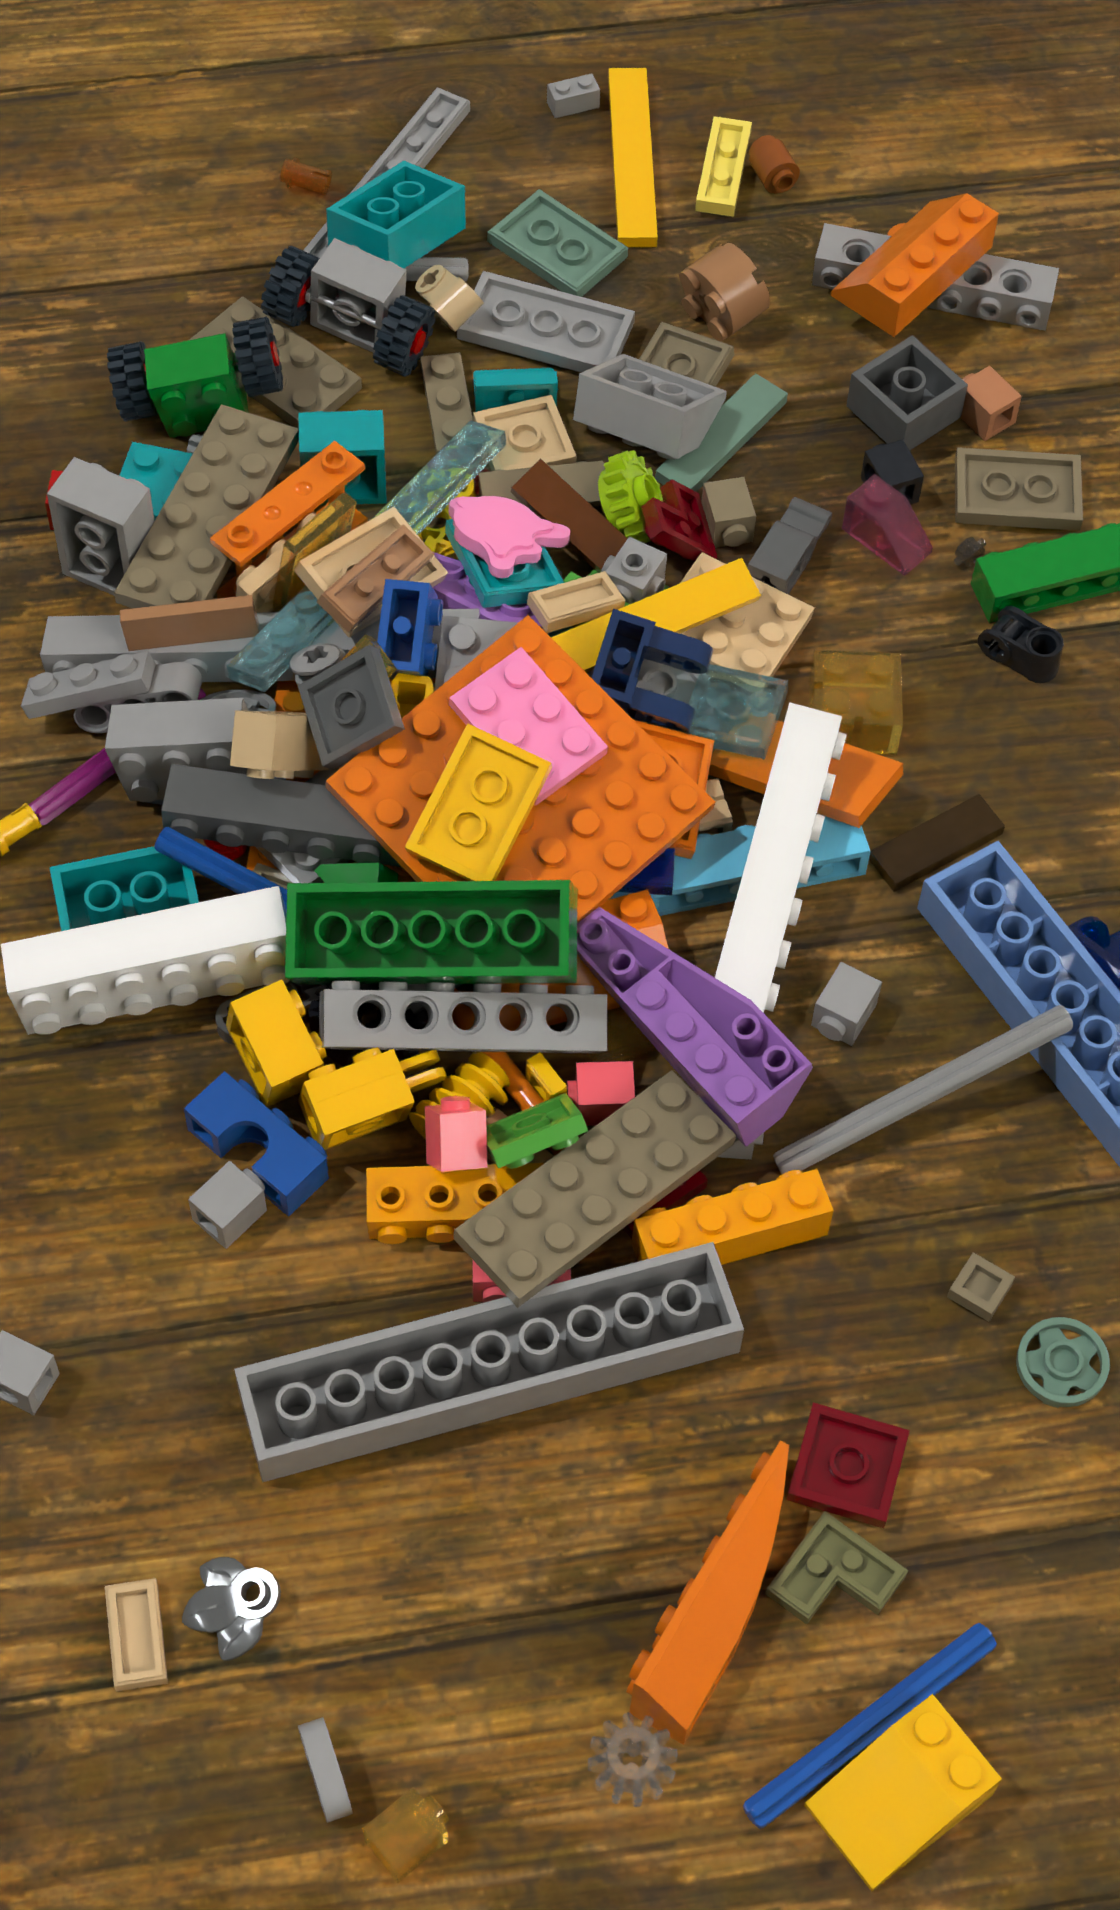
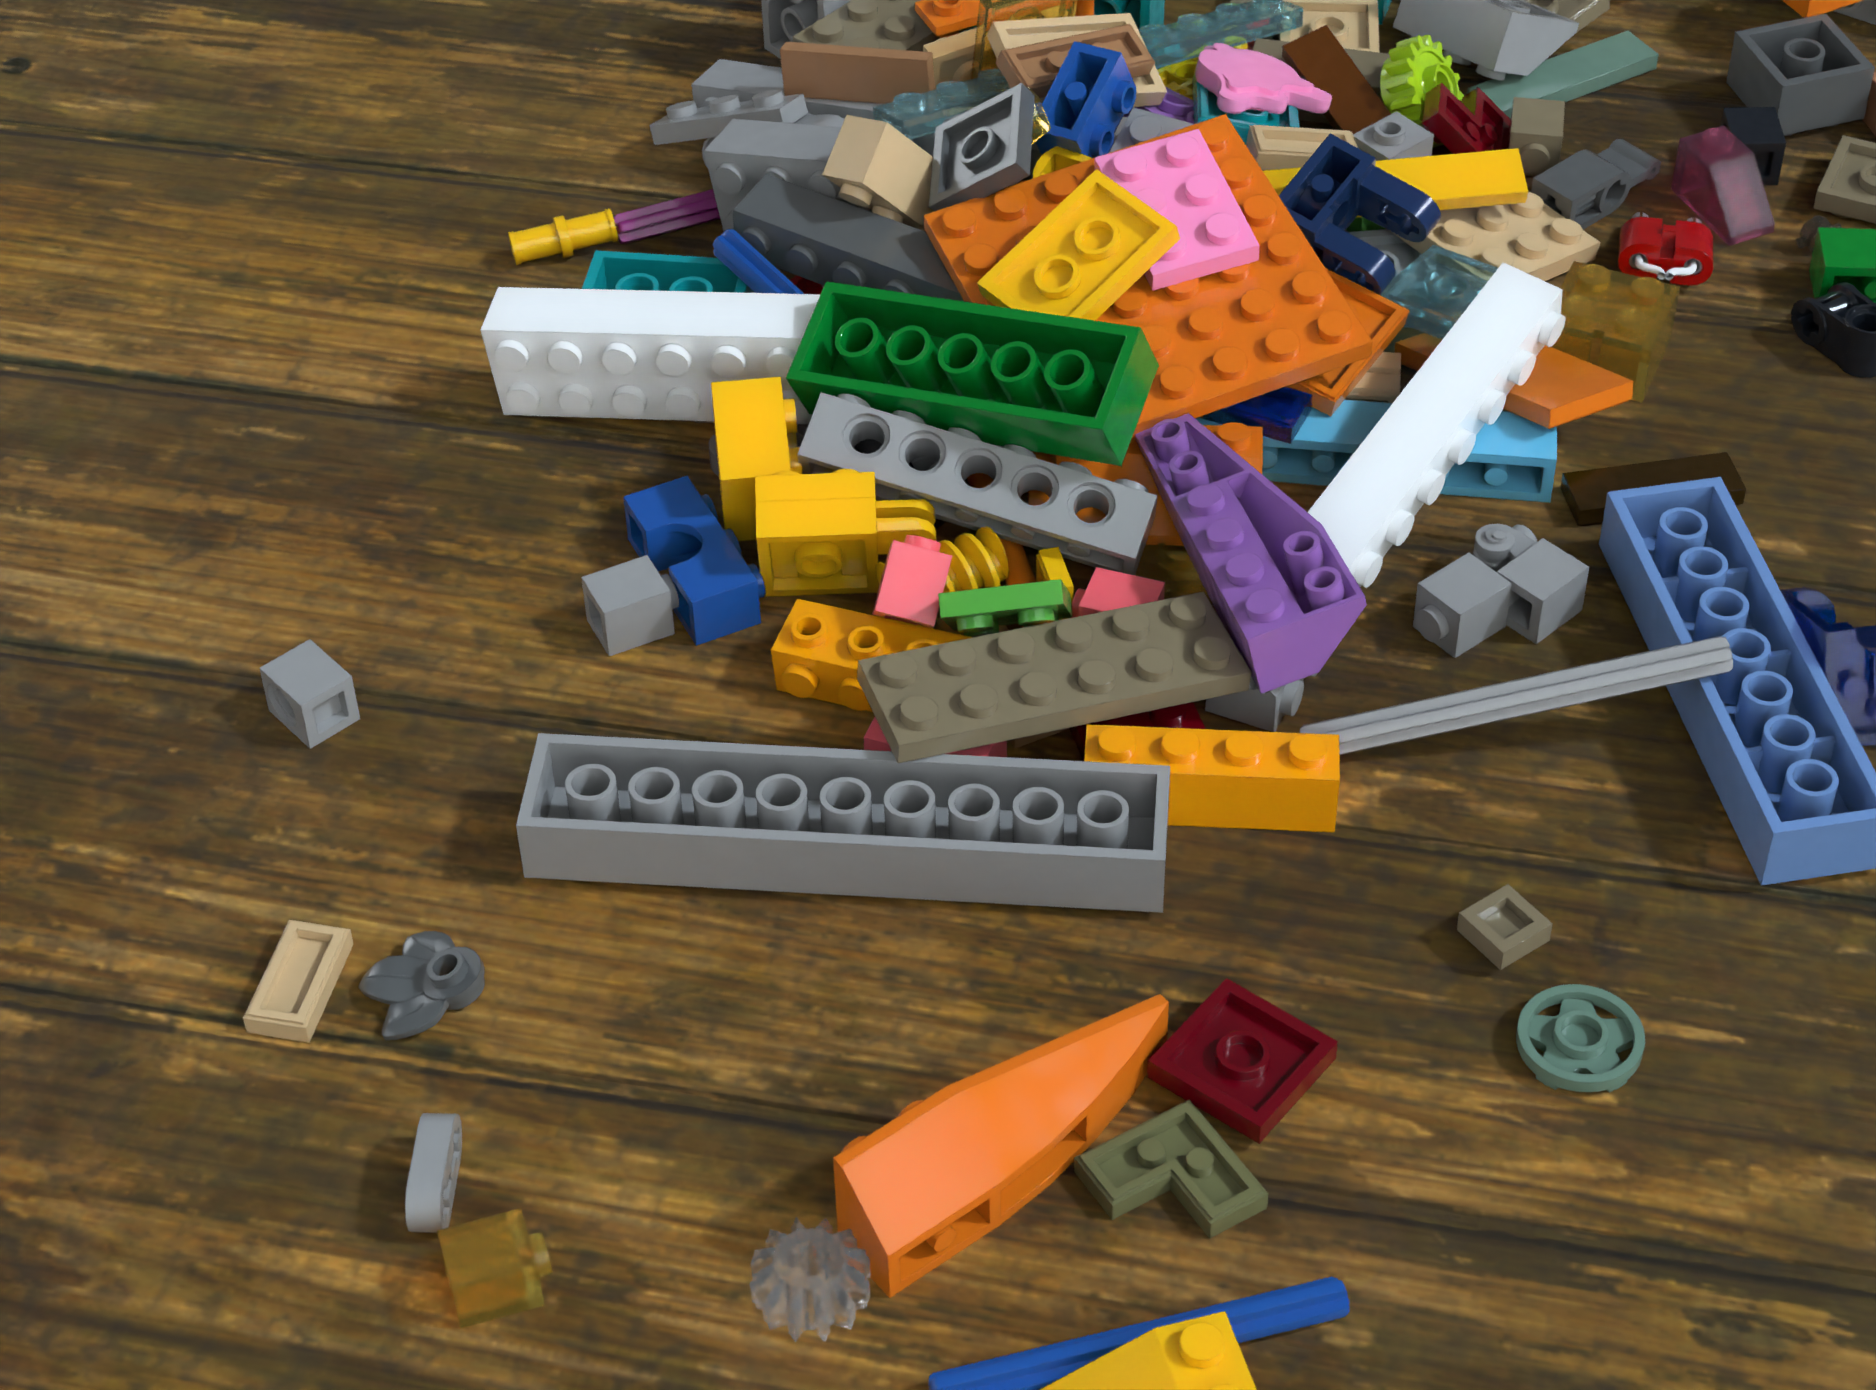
camera: 25 degrees right, 15 degrees down
none -> light grey brick [1473,523,1589,644]
none -> red piece [1618,212,1713,286]

